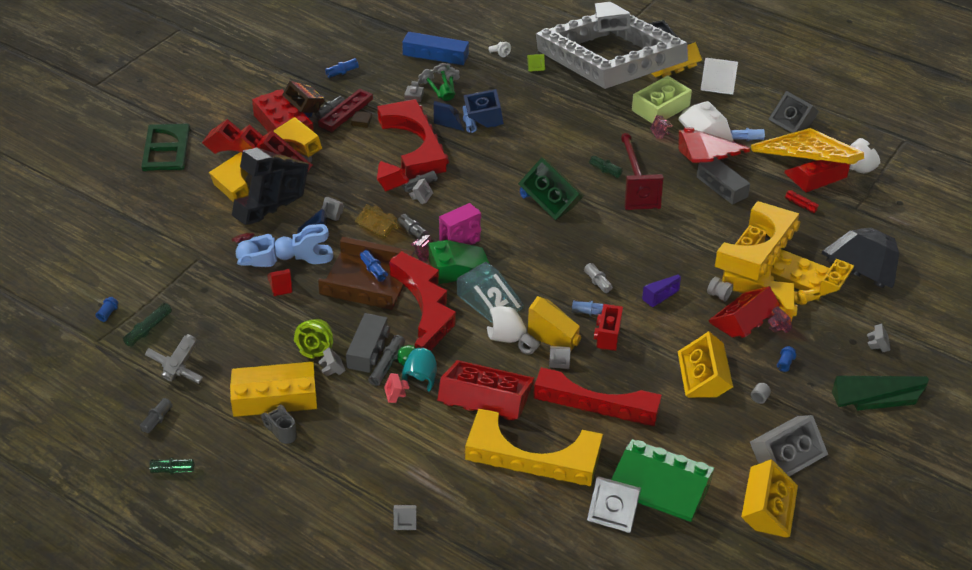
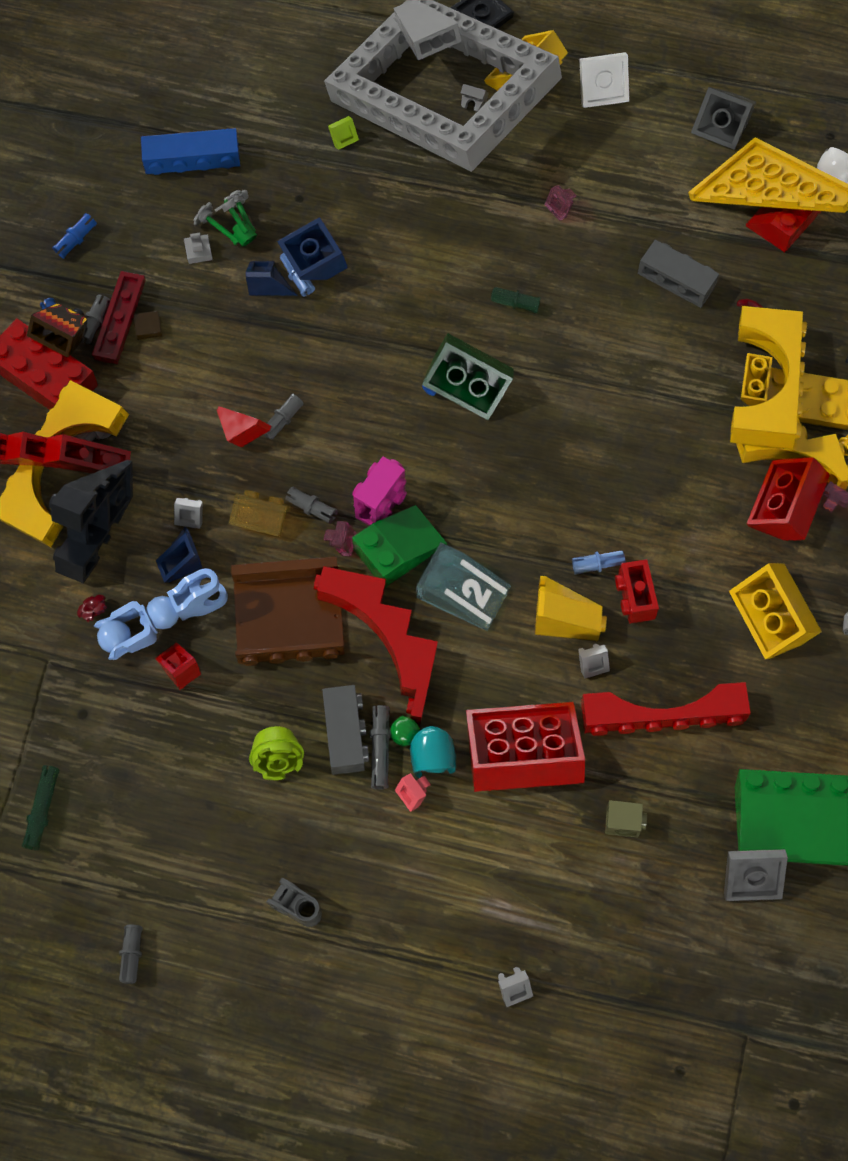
camera: 20 degrees left, 25 degrees up
light grey piece [145,334,203,384] -> none
clear green axle [150,457,195,475] -> none
yellow slope [230,362,317,417] -> none
light grey tile [319,348,345,376] -> none
blue axle [360,250,388,282] -> none
red arch [377,99,449,179] -> none
light grey tile [409,178,433,204] -> none
yellow arch [465,409,603,486] -> none
white piece [487,306,527,343] -> none
white plate [489,42,511,57] -> none
light grey tile [518,333,540,355] -> none
light grey axle [584,263,613,293] -> none
dark red tile [621,133,664,210] -> none
yellowish green brick [632,75,692,125] -> none
dark purple slope [642,275,681,307] -> none
white wedge [678,101,733,141] -> none
slope [679,127,750,163] -> none
light grey wheel [707,276,733,301] -> none
light blue axle [731,128,765,141] -> none
red axle [785,190,819,213] -> none
none -> olive brick [605,800,647,838]

